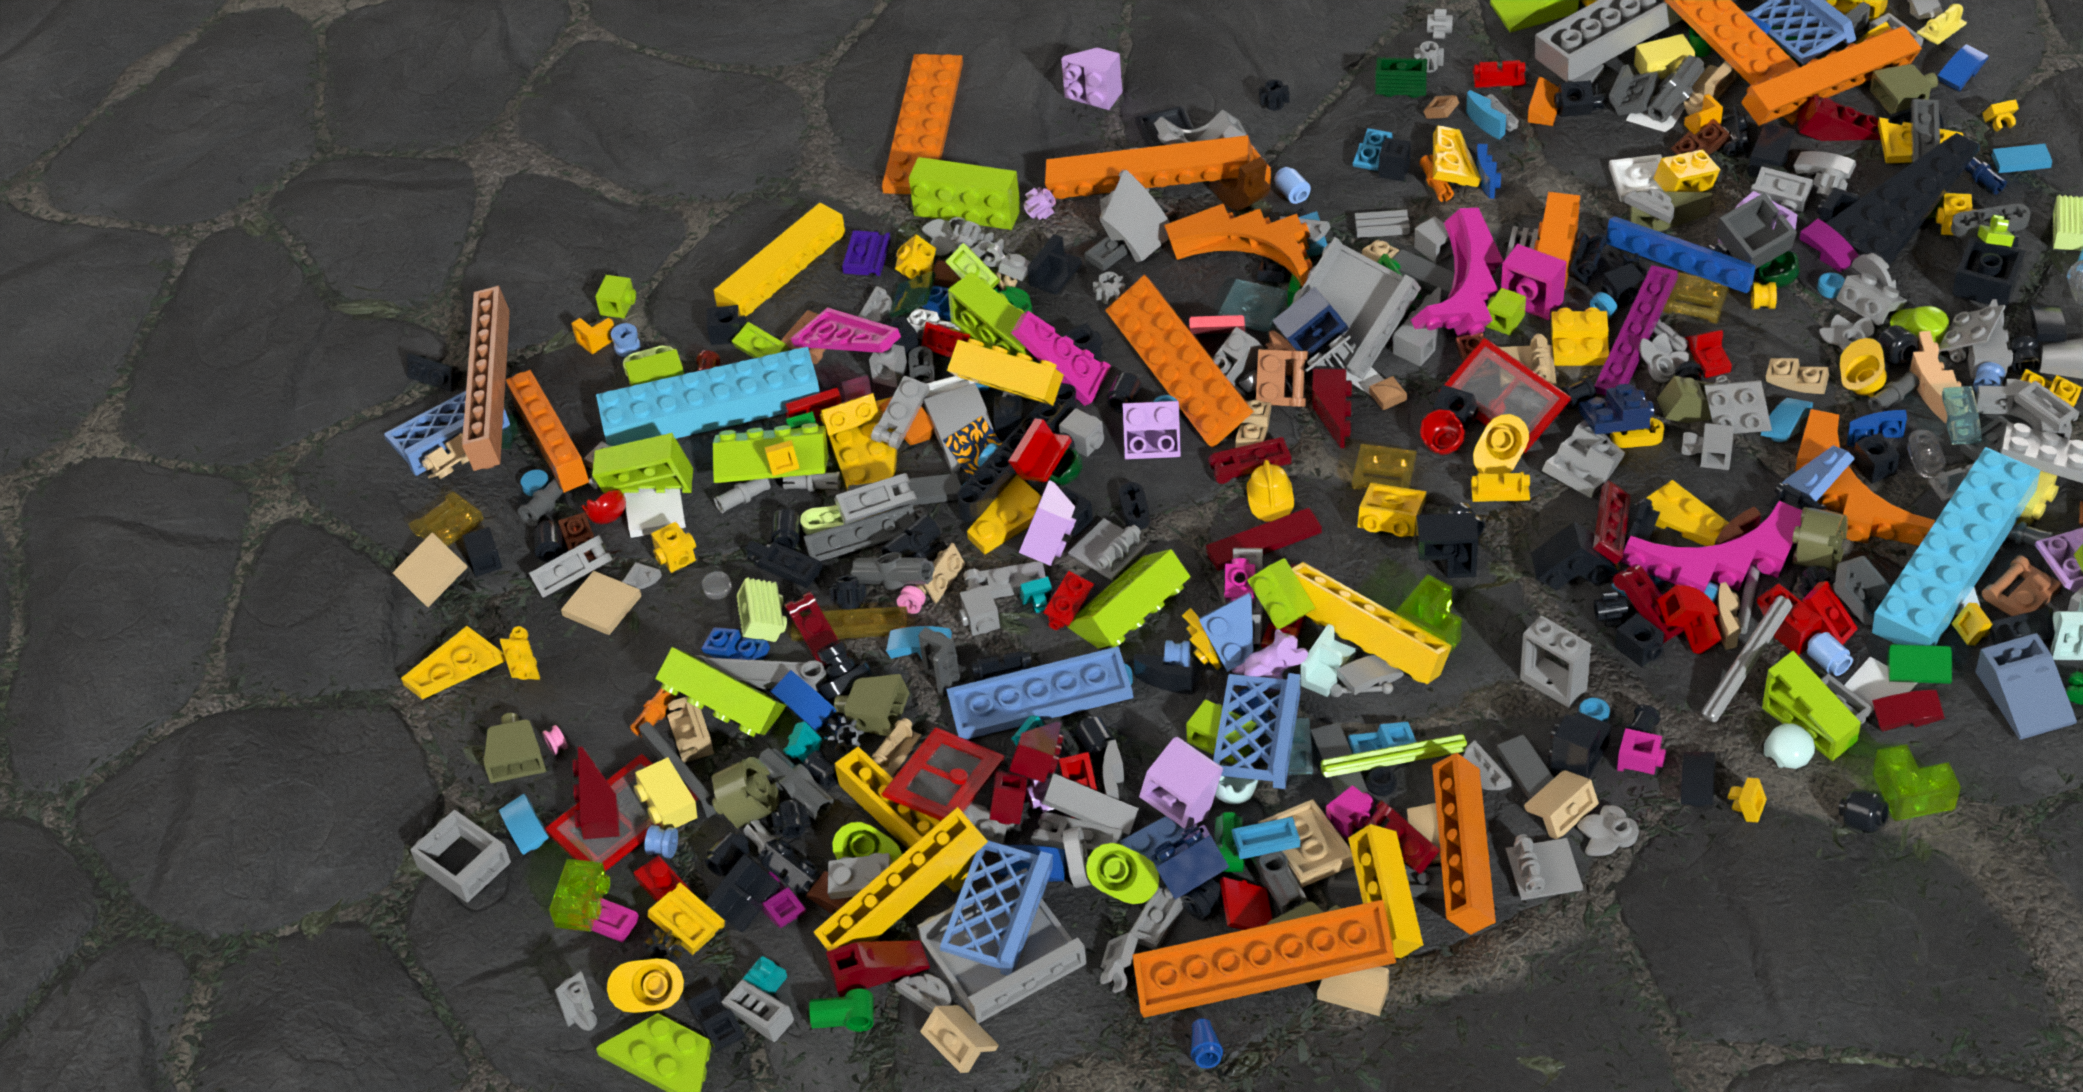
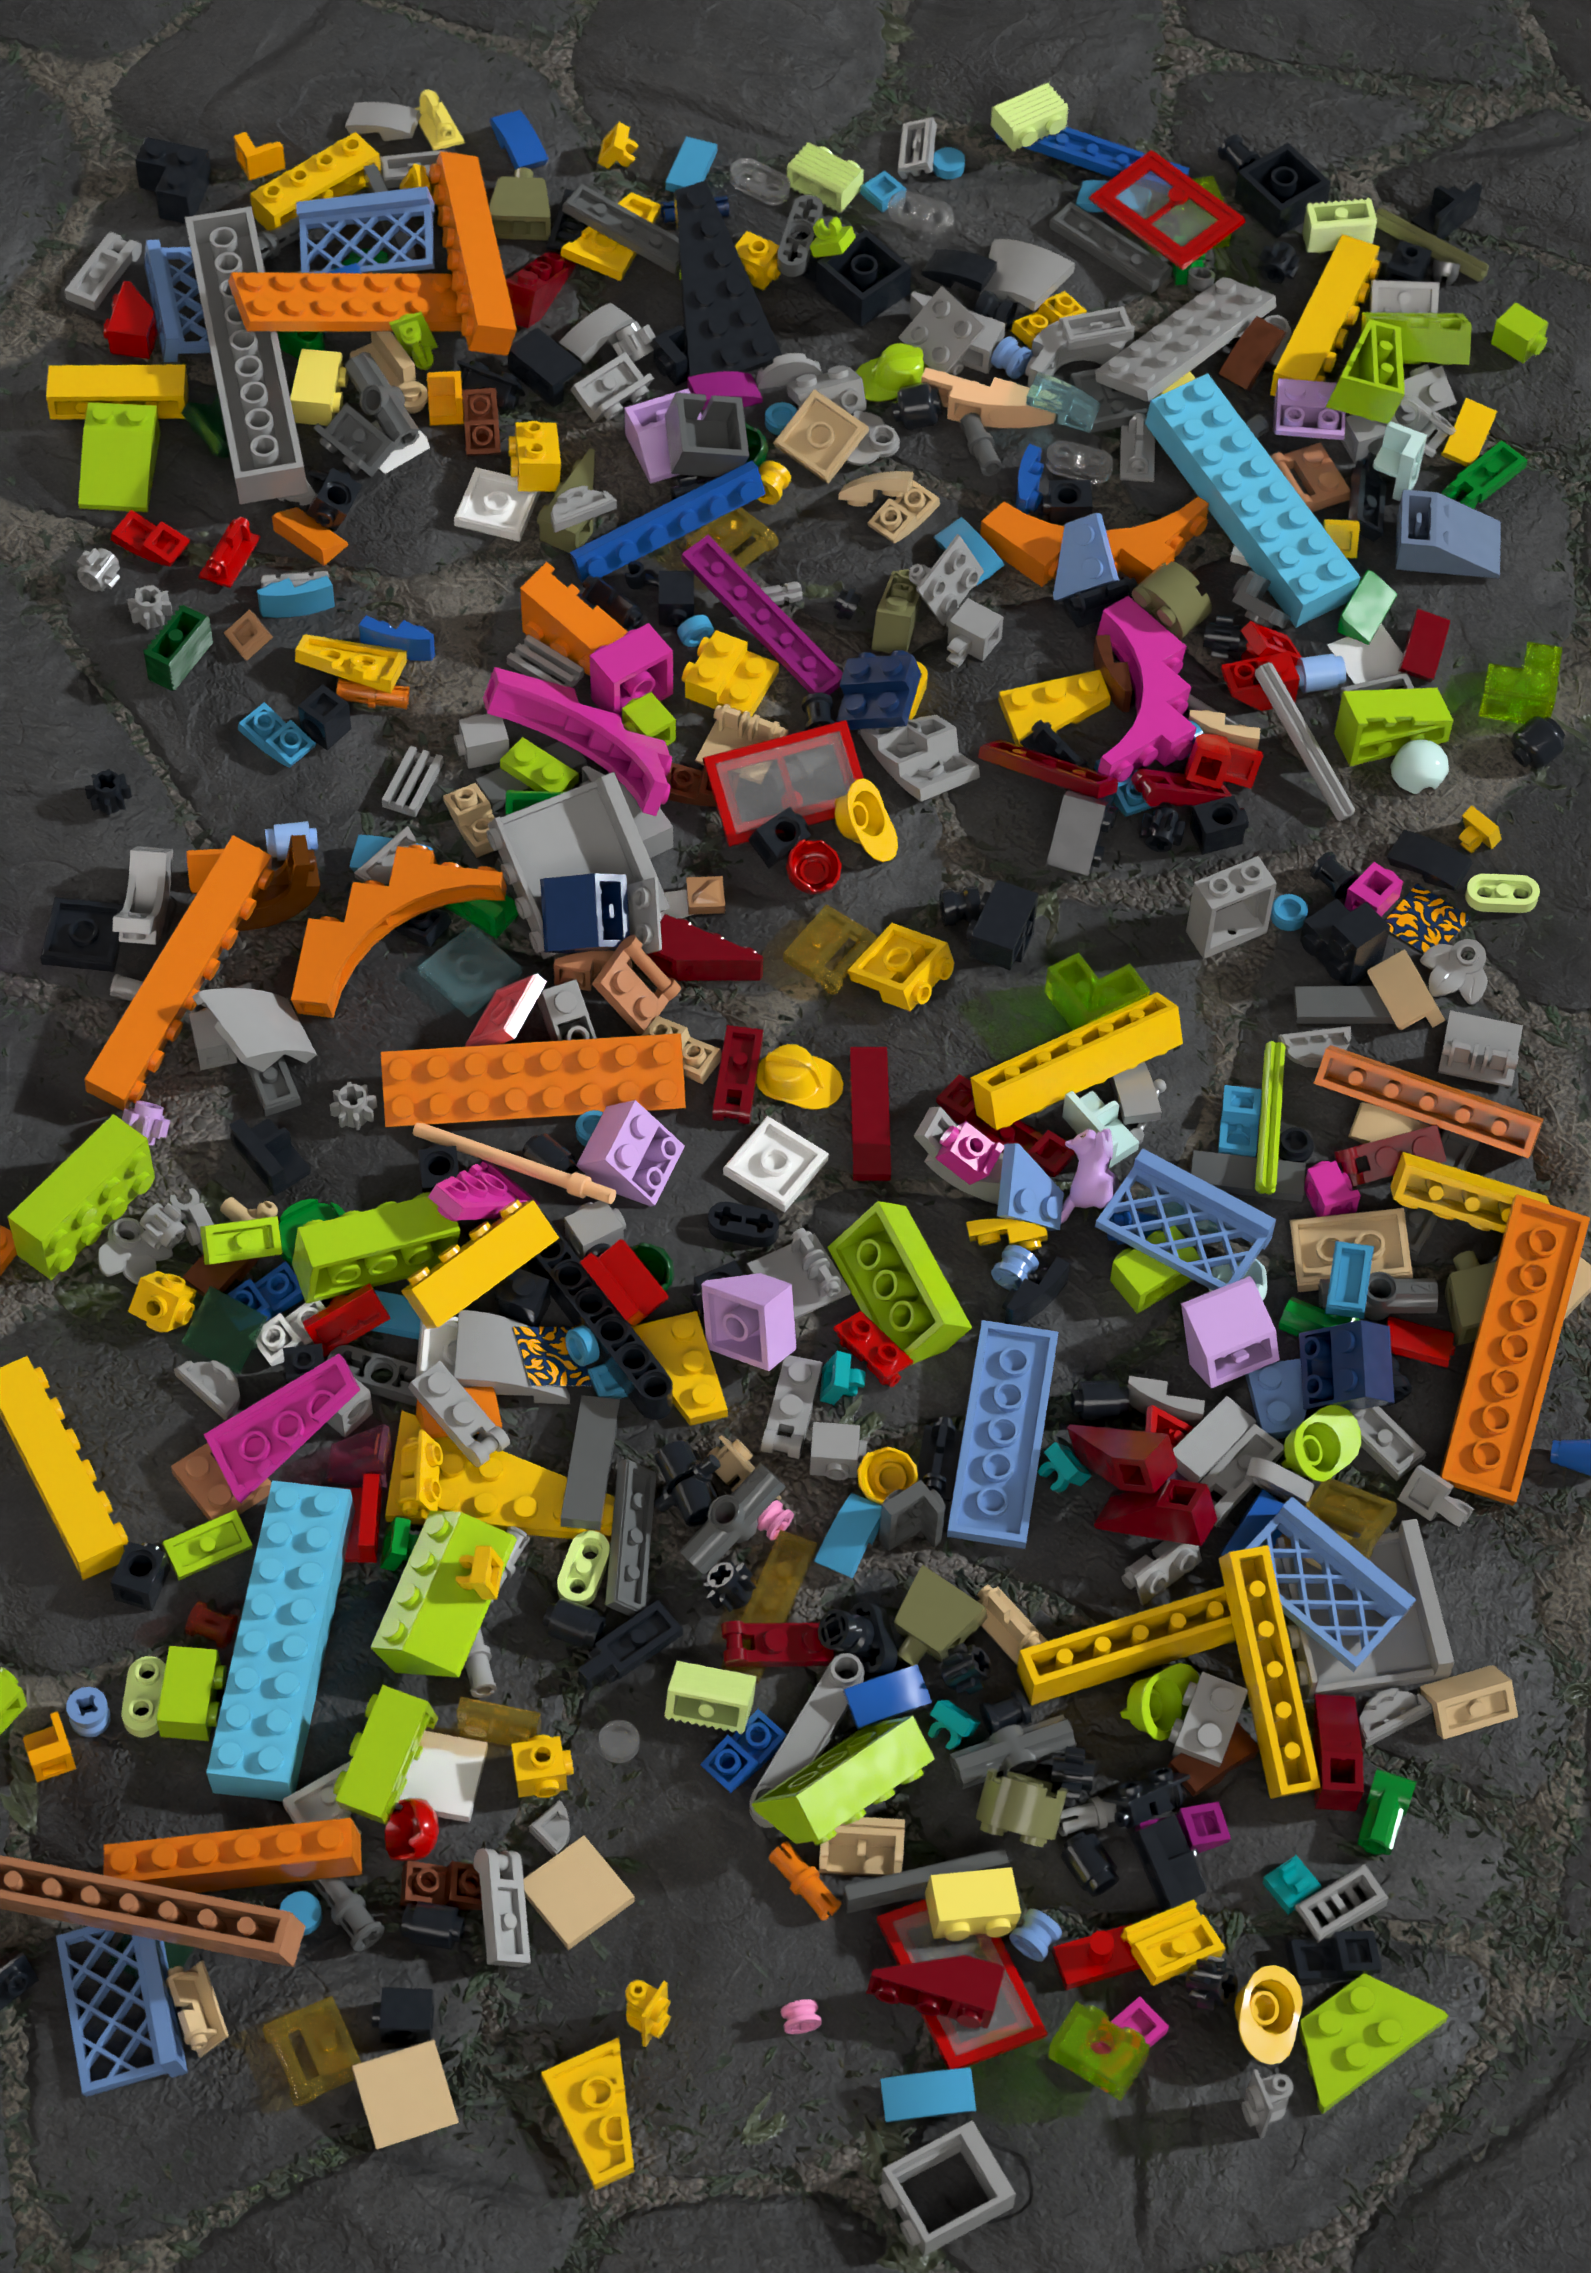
camera: 75 degrees left, 10 degrees up
olive torso [484,713,546,783] -> none
light grey plate [834,473,917,524] -> none
dark purple plate [842,231,891,276] -> none
red door [881,728,1005,821] -> none
light grey plate [983,244,1031,281] -> none
flat silver hinge [1239,370,1257,394] -> none
lime brick [1247,558,1315,630] -> none
yellow hinge [1471,472,1530,502] -> none
light grey plate [1640,333,1688,383] -> none
red slope [1685,330,1732,378] -> none
yellow piece [1840,338,1887,397] -> none
none -> red slope [110,510,190,567]
none -> lime hinge [389,311,438,370]
none -> light nougat bar [413,1123,616,1204]
none -> clear yellow plate [457,1697,542,1746]
none -> lime plate [500,737,579,792]
none -> white tile [723,1116,829,1213]
none -> clear plate [730,158,790,205]
none -> tan tile [773,389,869,484]
none -> tan slope [839,471,913,507]
none -> yellow hair [857,1447,919,1505]
none -> clear yellow plate [1305,1478,1397,1560]
none -> sticker [1385,884,1471,953]
none -> yellowish green plate [1465,874,1540,913]

